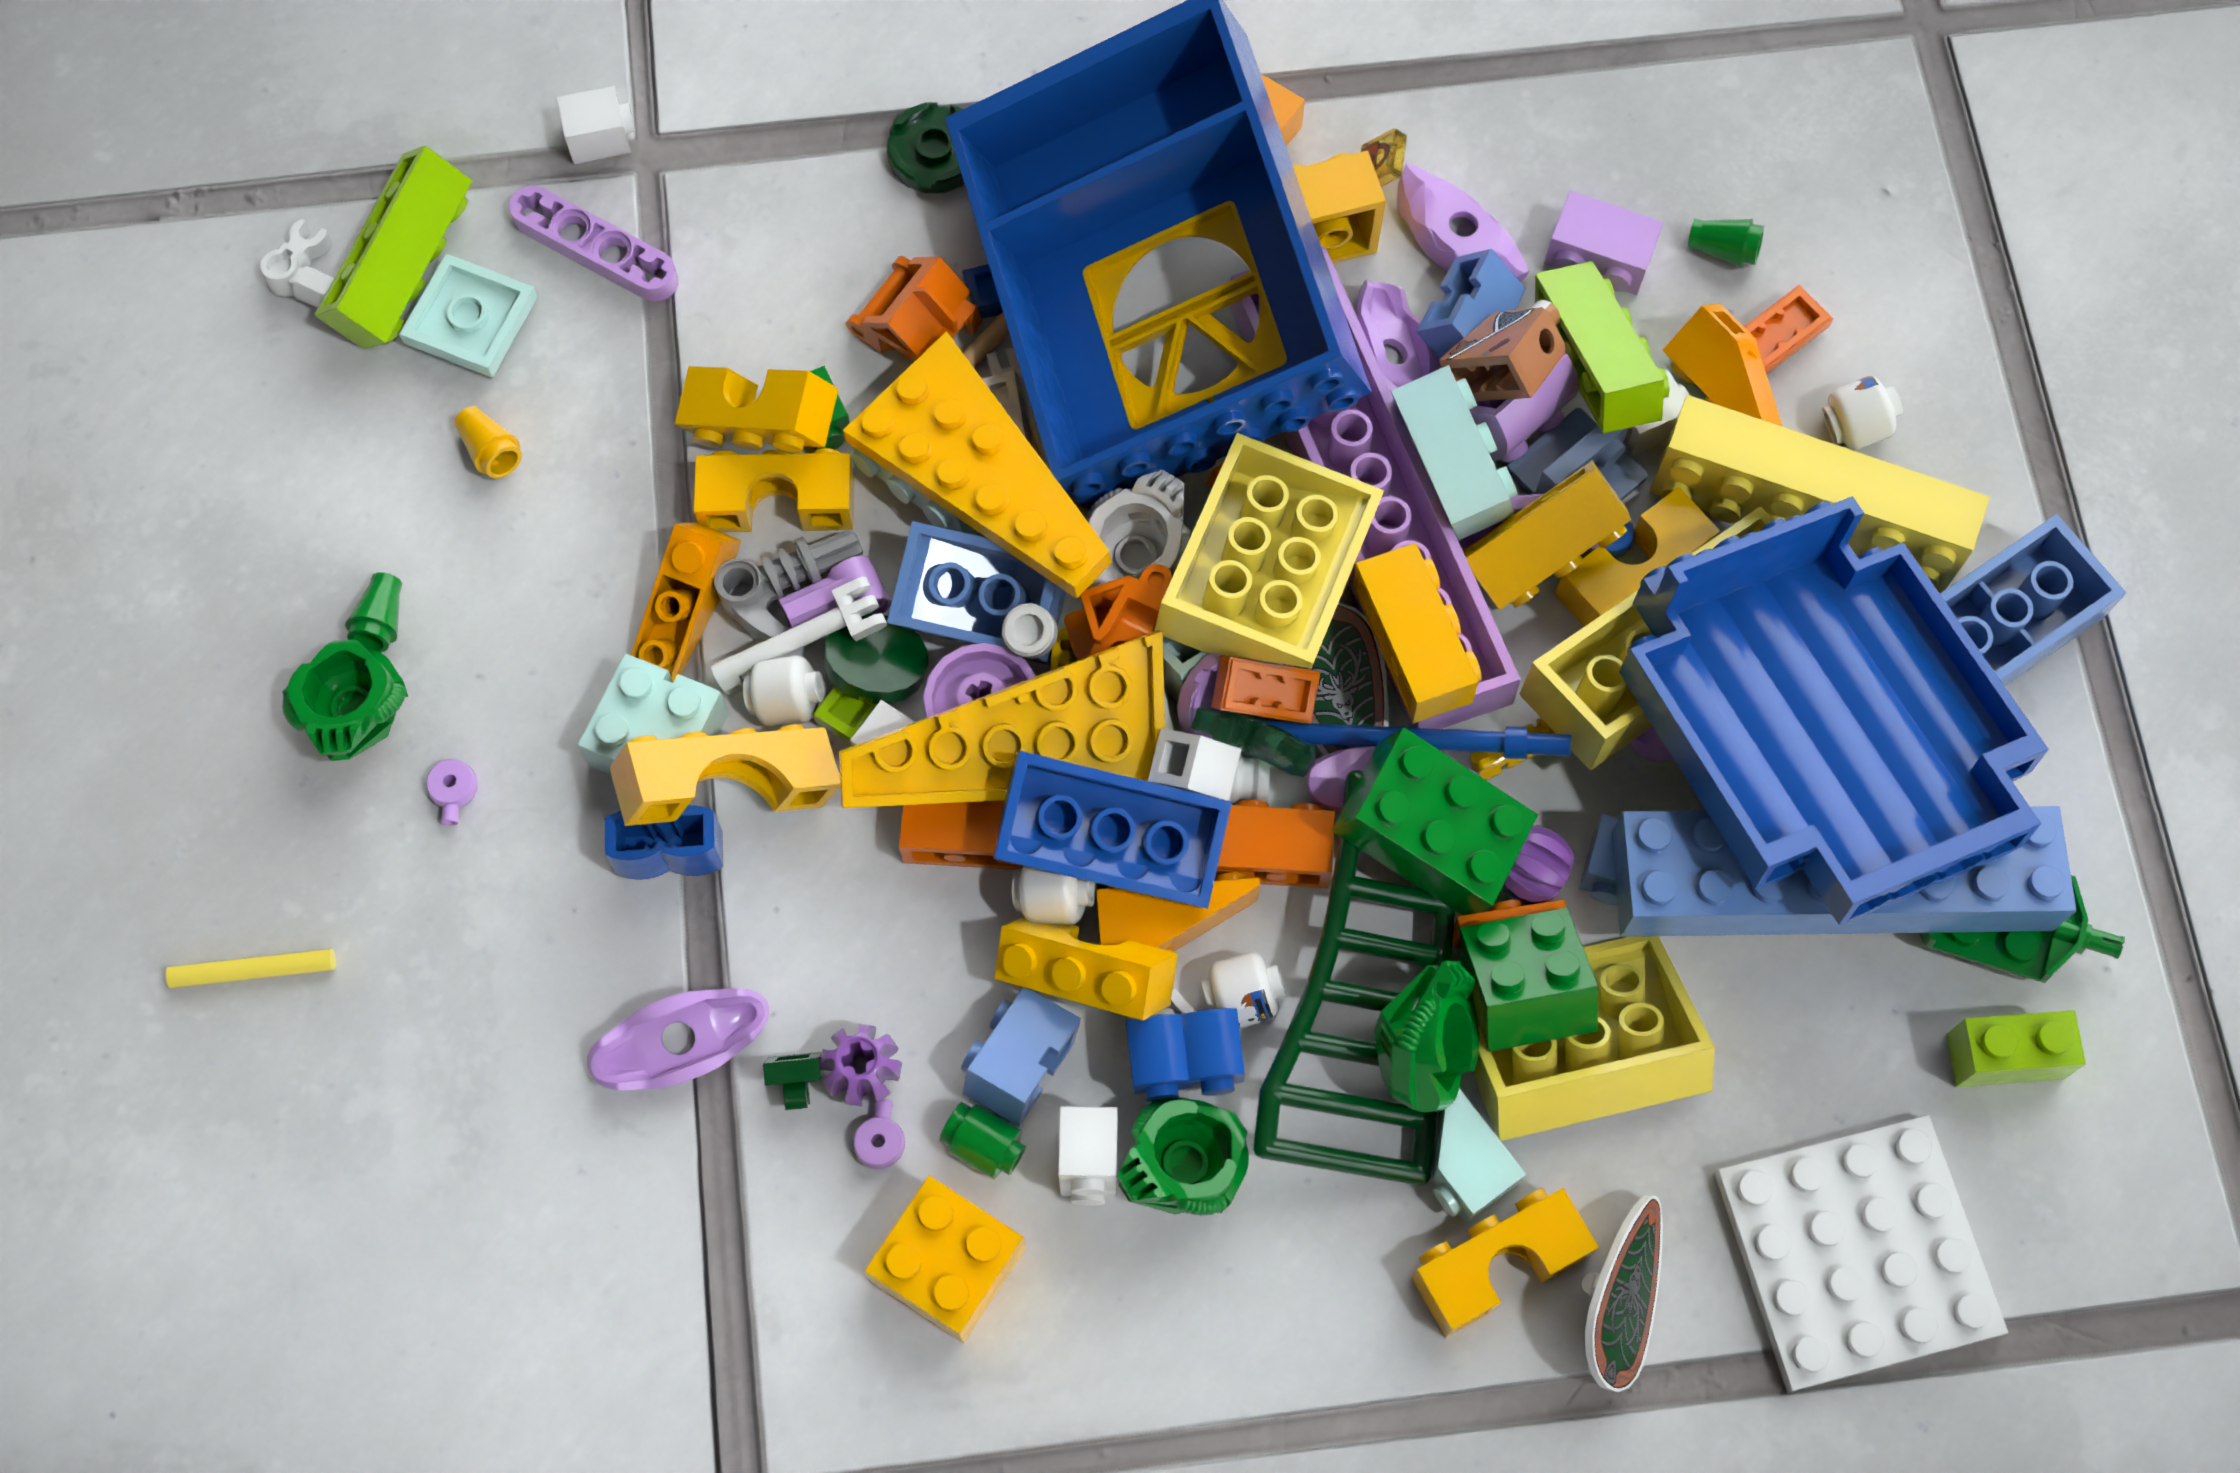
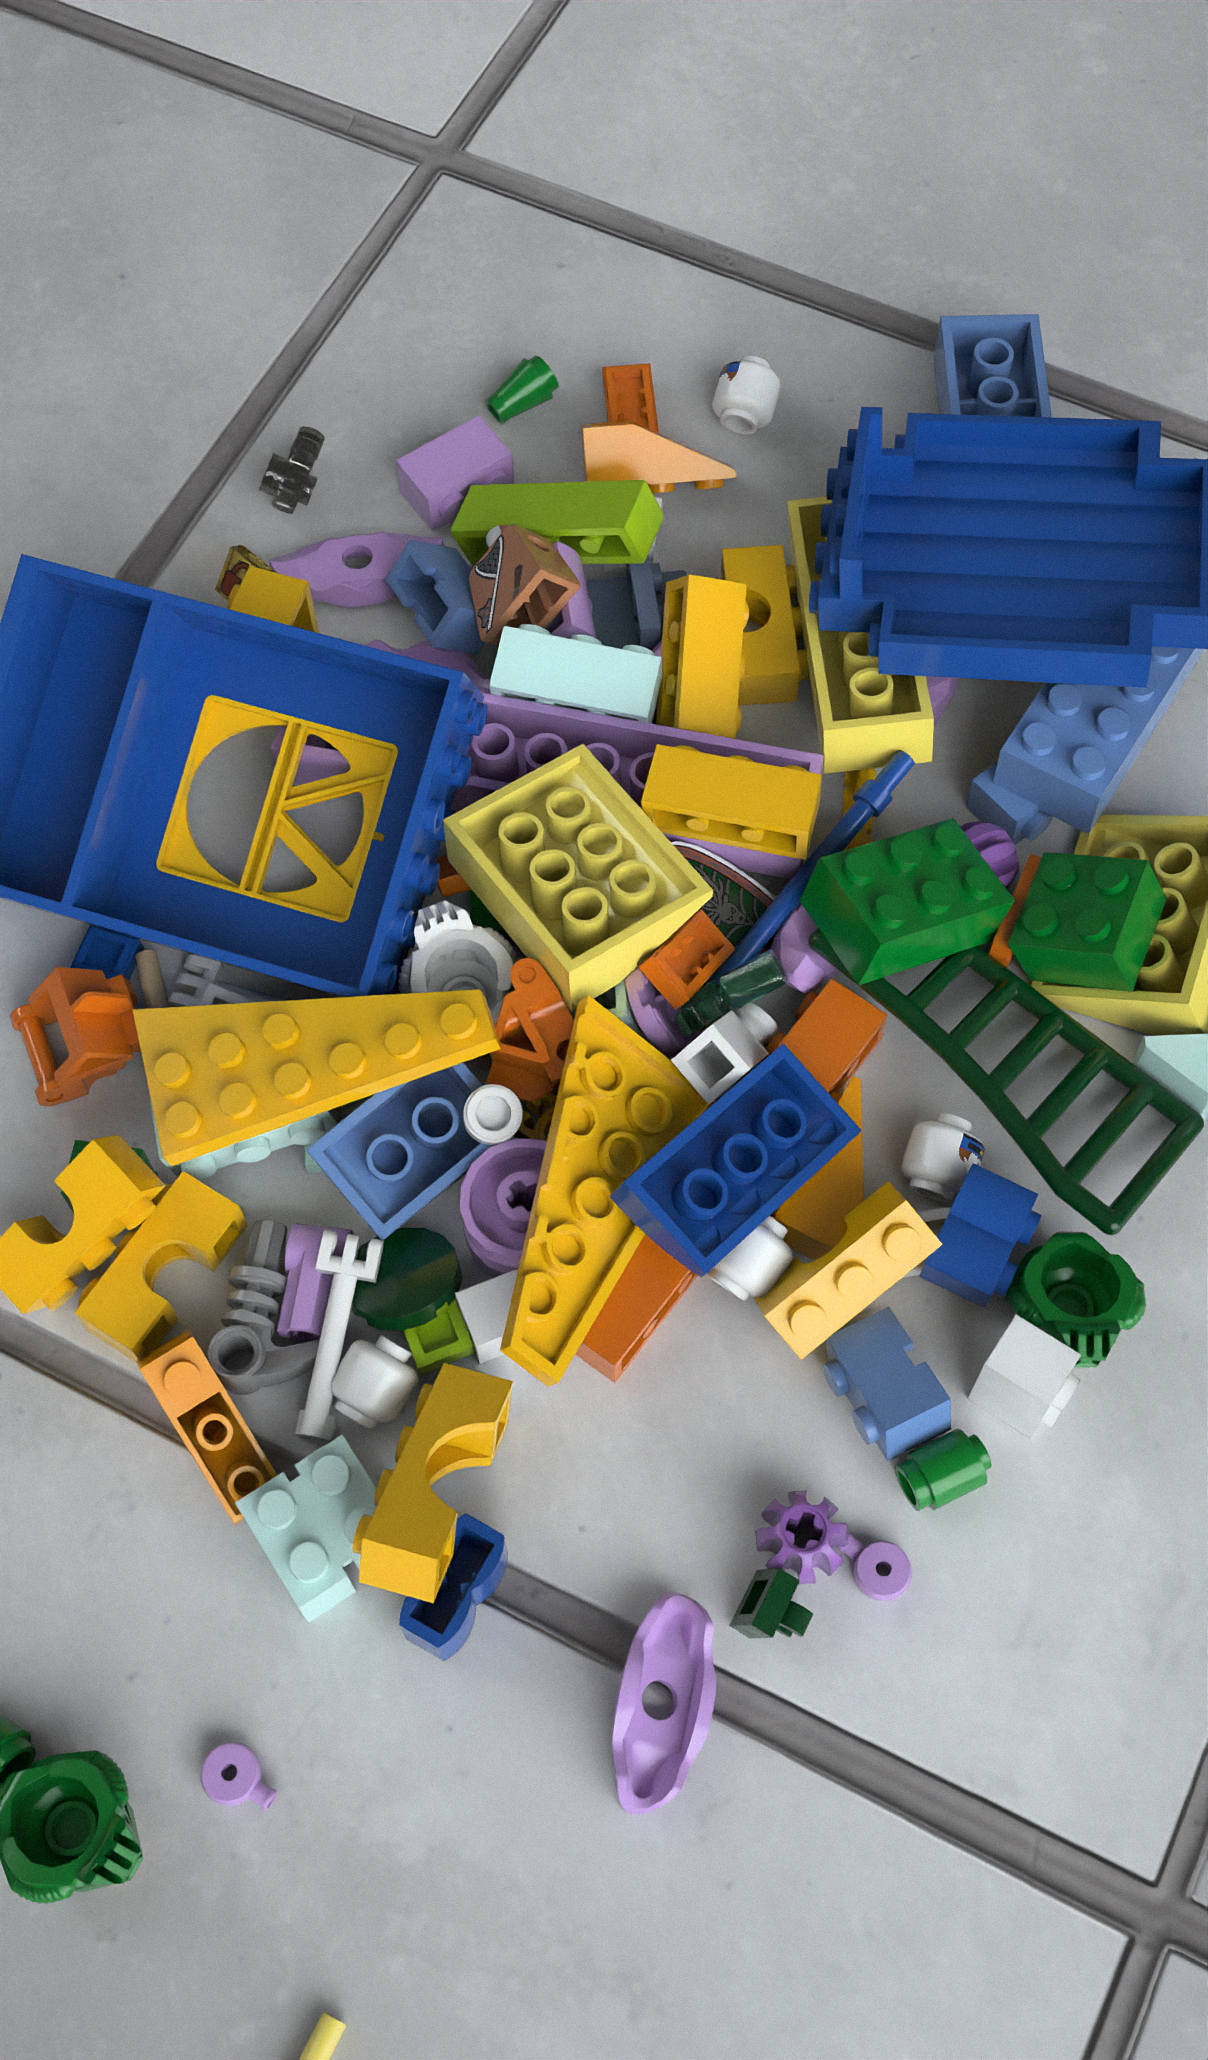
camera: 55 degrees left, 5 degrees down
yellow brick [864,1175,1026,1343] -> none
green helmet [1374,961,1479,1112] -> none
light yellow brick [1649,395,1990,592] -> none
none -> clear smoke plate [259,426,325,514]

